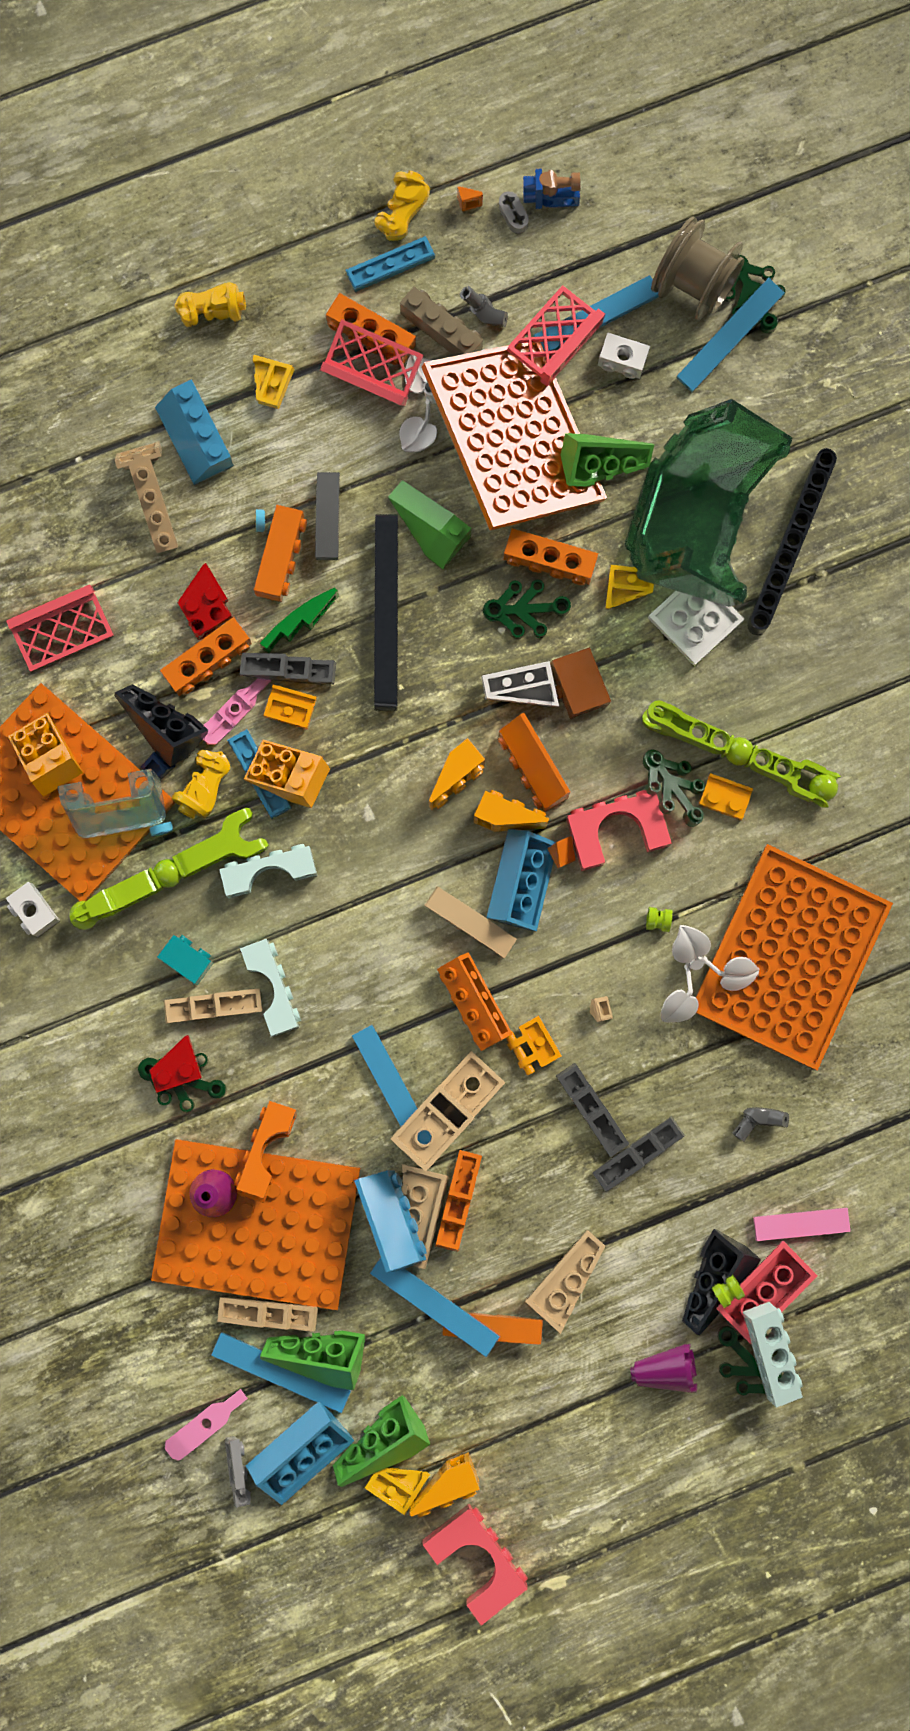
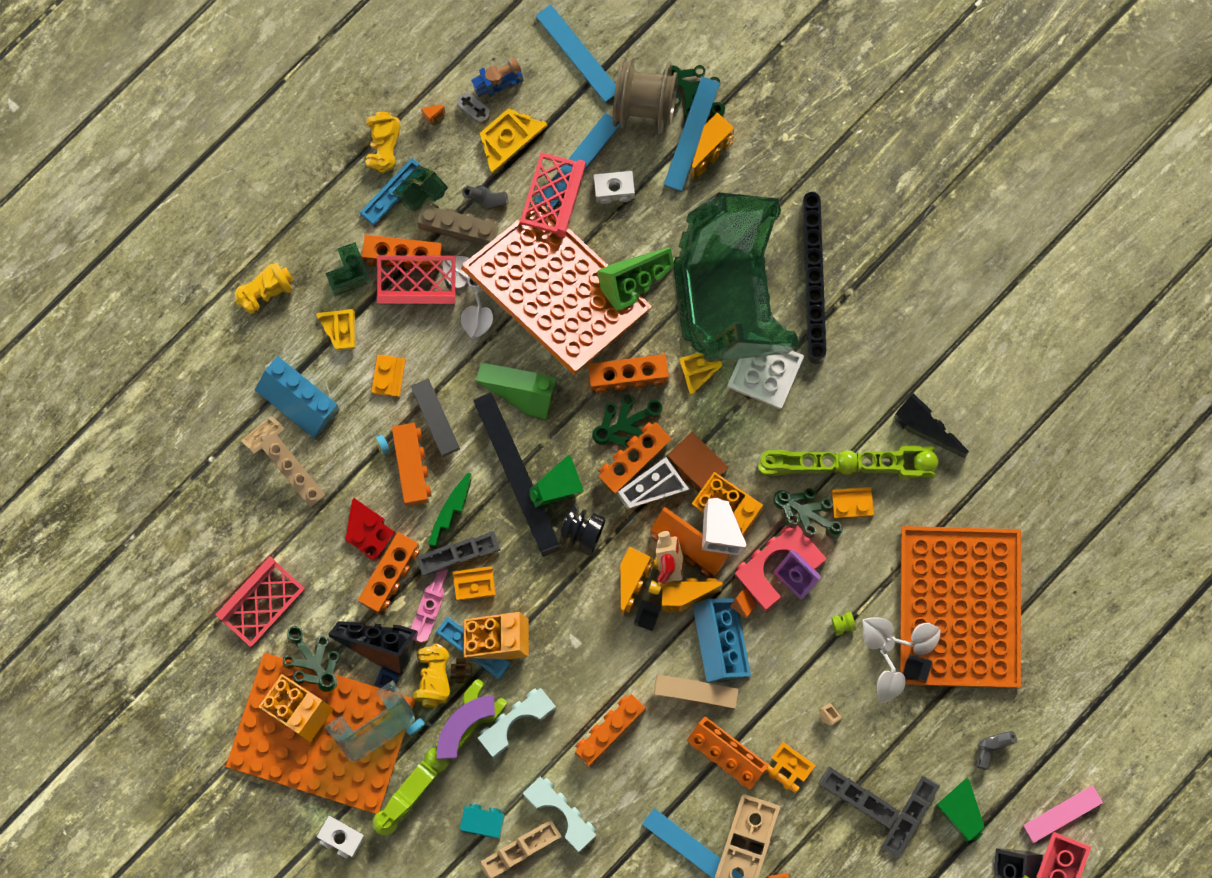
camera: 20 degrees left, 5 degrees down
none -> dark green plant [283,626,339,692]
none -> clear green brick [326,242,371,297]
none -> light orange plate [371,355,406,398]
none -> clear green brick [392,165,448,212]
none -> medium lavender tile [437,695,495,760]
none -> dark brown gear [451,659,472,683]
none -> yellow wing [480,108,547,174]
none -> green slope [529,455,584,508]
none -> dark azure tile [536,4,616,104]
none -> black wheel [559,505,606,556]
none -> orange brick [575,694,646,768]
none -> orange brick [597,422,672,494]
none -> black panel [634,600,661,631]
none -> torso [648,531,685,594]
none -> light orange slope [691,113,734,179]
none -> light orange slope [692,472,763,538]
none -> white slope [702,498,746,556]
none -> medium lavender slope [773,550,821,600]
none -> black wedge [894,393,969,458]
none -> black panel [903,654,933,683]
none -> green slope [935,778,985,843]

